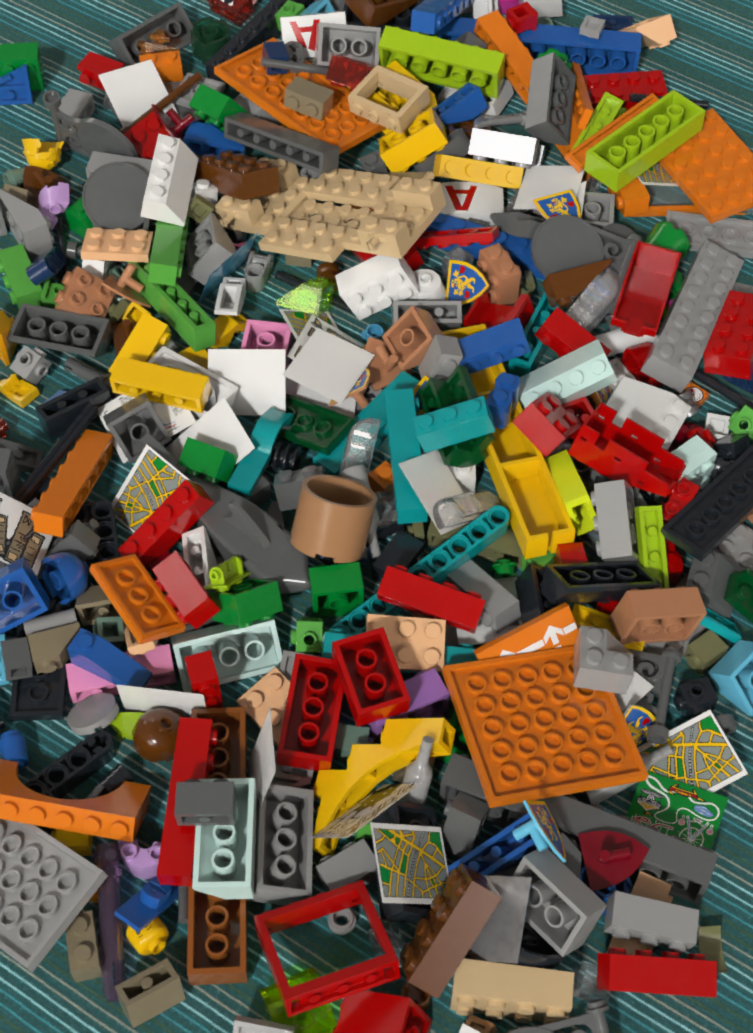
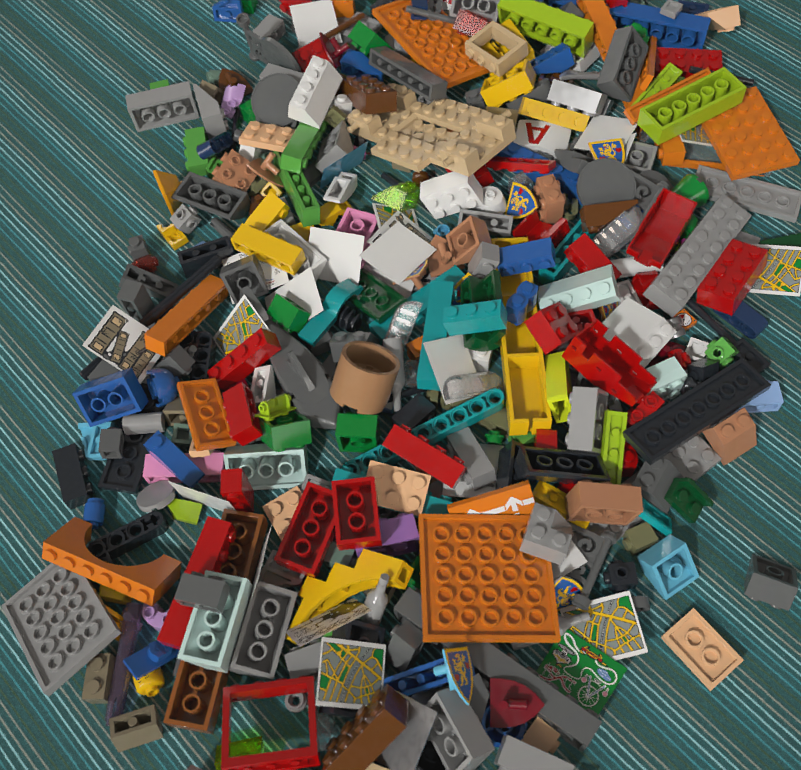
camera: 20 degrees right, 5 degrees up
yellow helmet [21,139,64,170] -> none
dark tan slope [27,622,81,674] -> none
black hinge [86,763,135,799] -> none
reddish brown cylinder [132,708,180,763] -> none
light grey piece [244,251,274,293] -> none
dark tan brick [283,76,334,121] -> none
bright green brick [291,617,327,655] -> none

